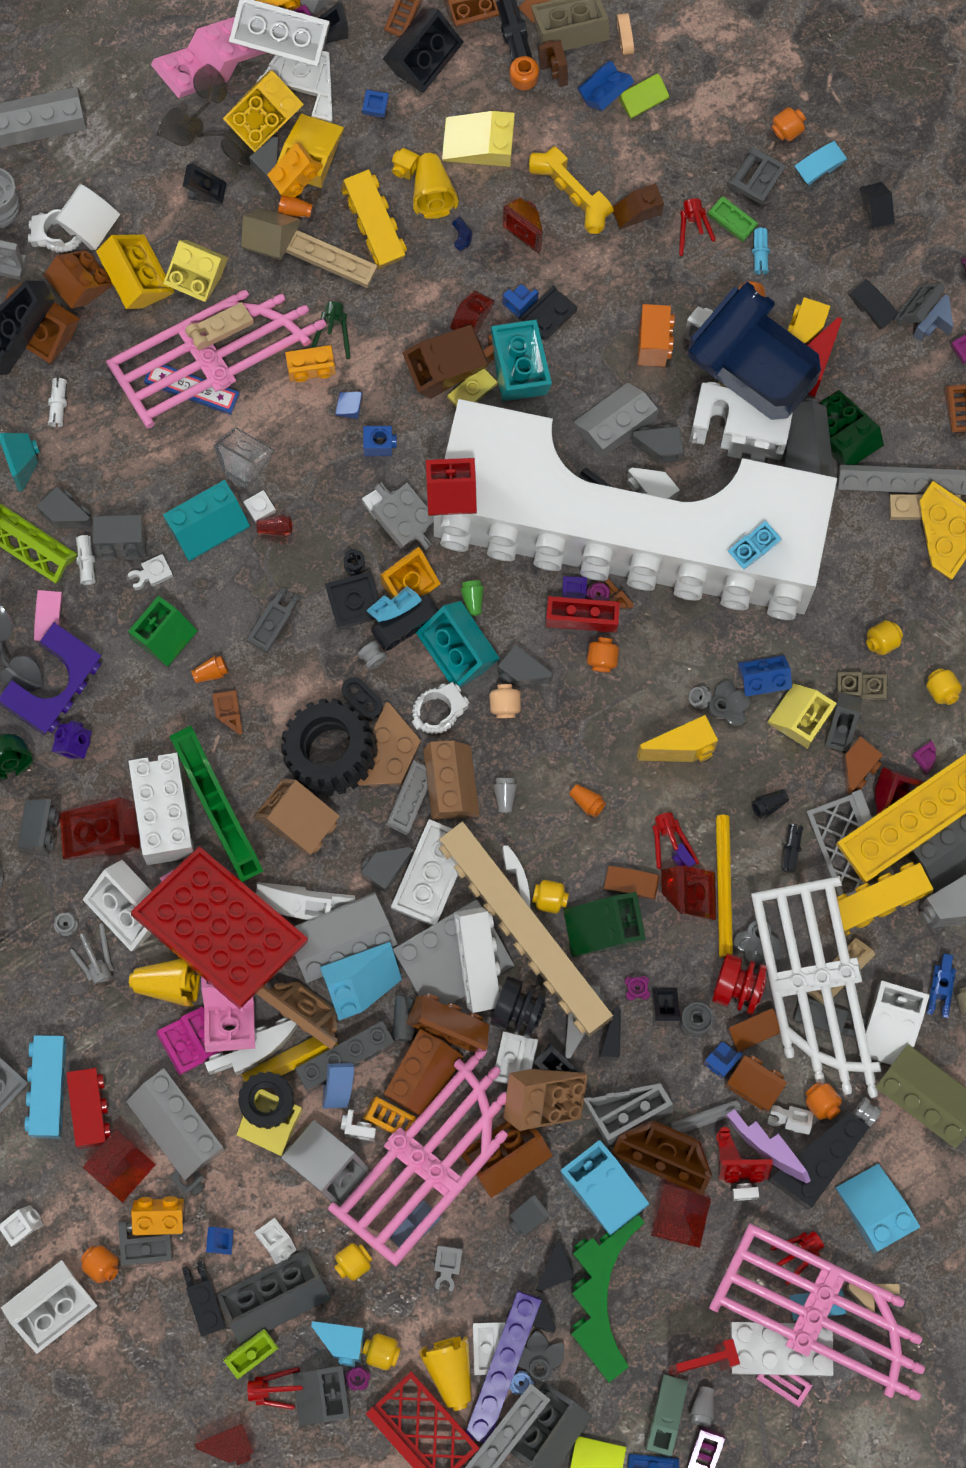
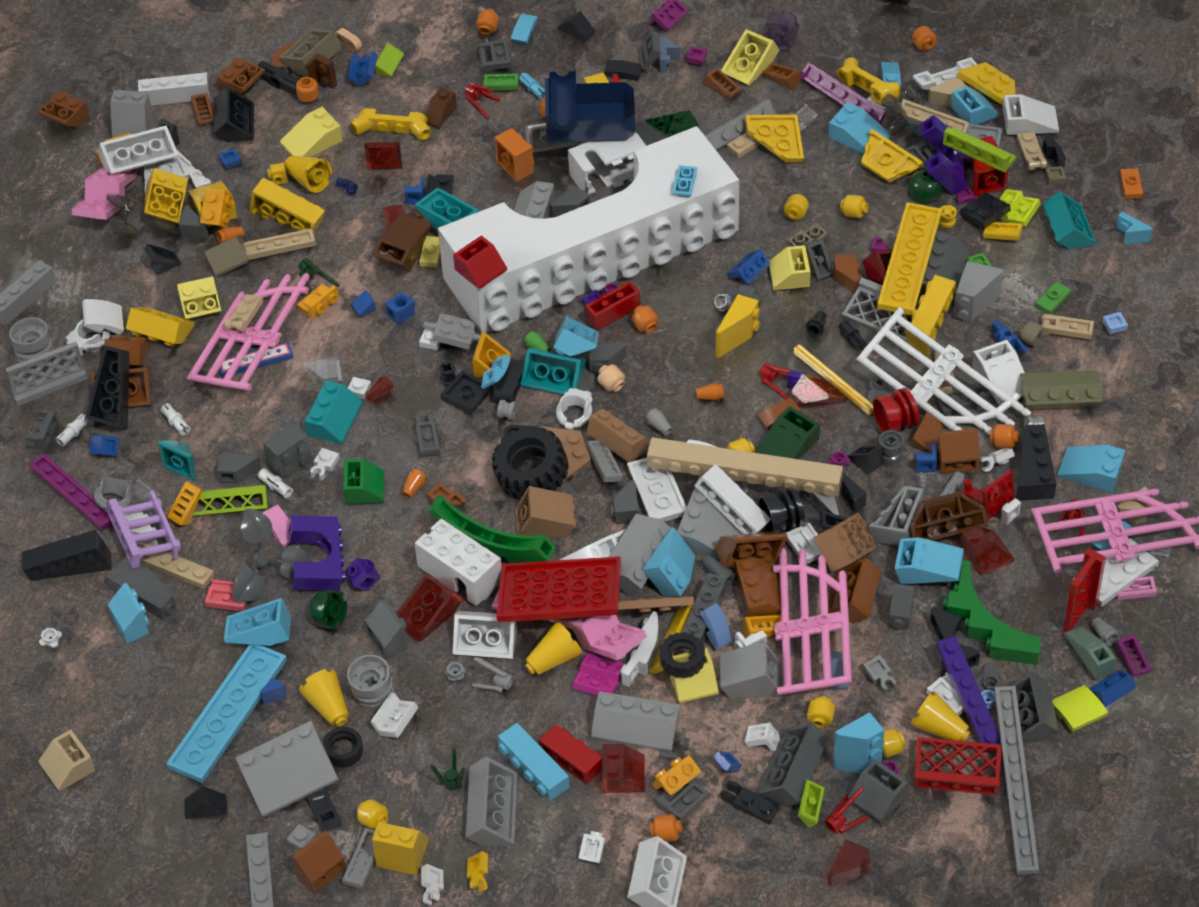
camera: 35 degrees left, 25 degrees down
lavender slope [726,1109,811,1183] -> none
none -> medium azure slope [553,316,599,356]

